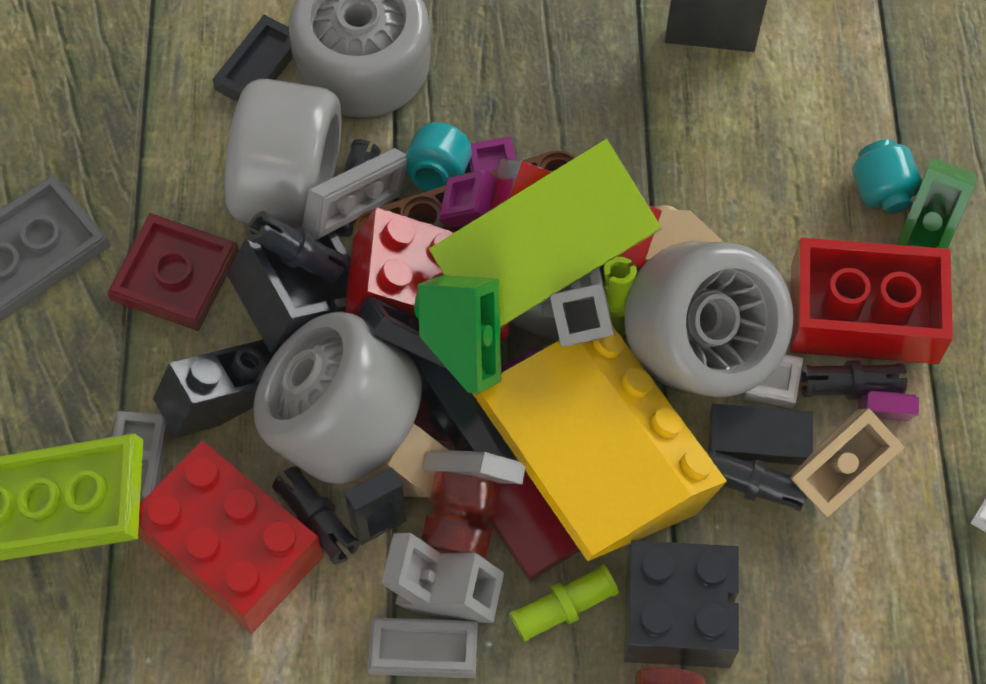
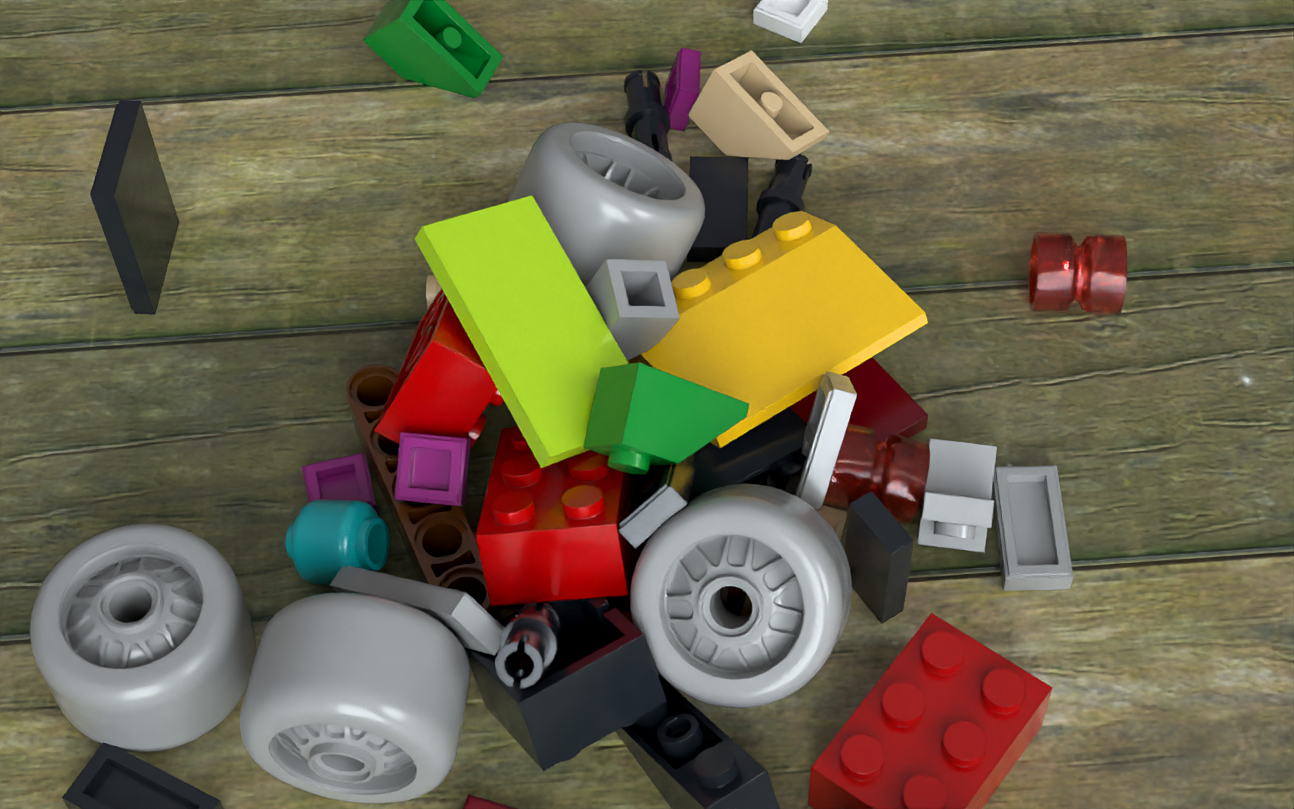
camera: 90 degrees left, 10 degrees down
black pin [272,466,360,564] -> none
lime pin [509,564,619,643] -> none
black piece [624,540,739,668] -> none
red brick [790,237,953,364] -> none
teal head [852,139,922,214] -> none

